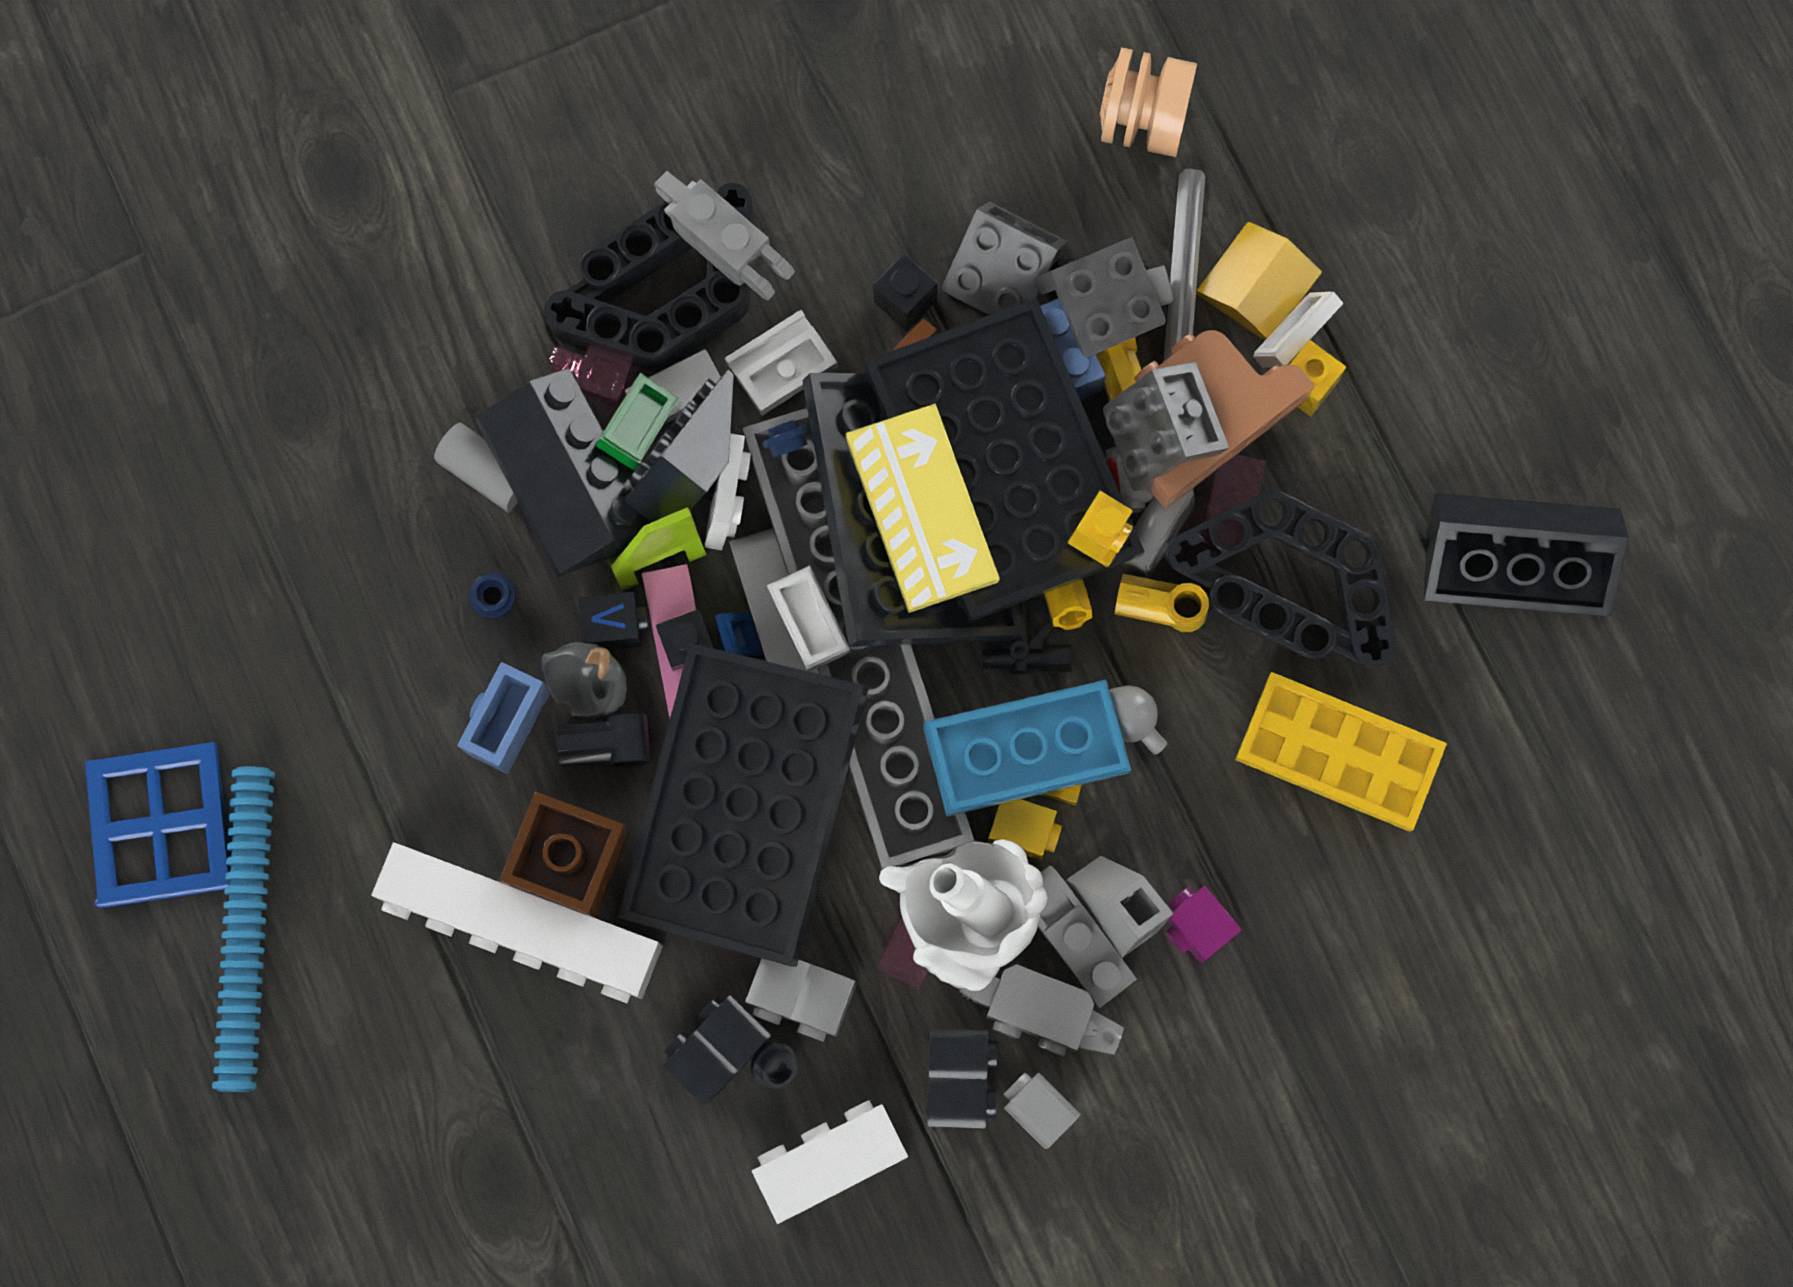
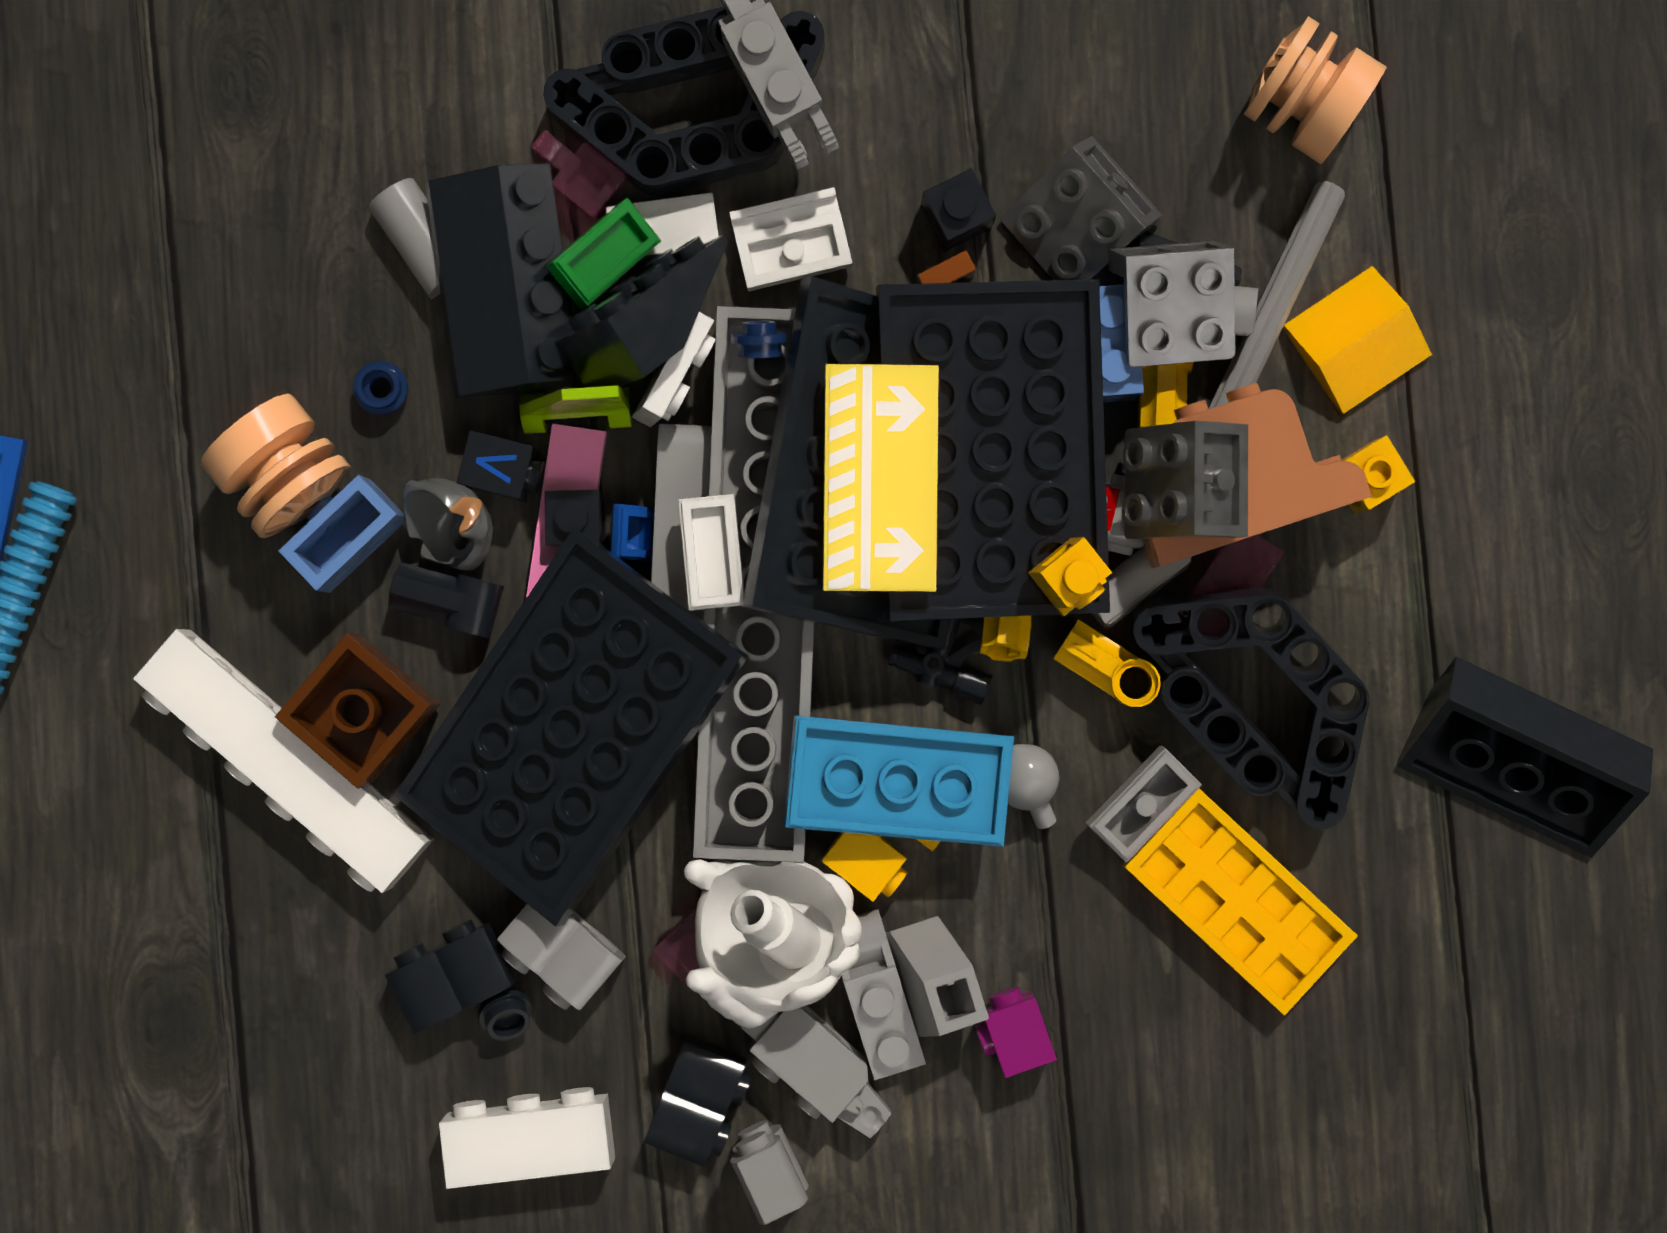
camera: 10 degrees right, 10 degrees up
white tile [1253,292,1343,368] -> none
none -> light nougat wheel [200,393,352,538]
none -> light grey brick [1085,745,1202,863]

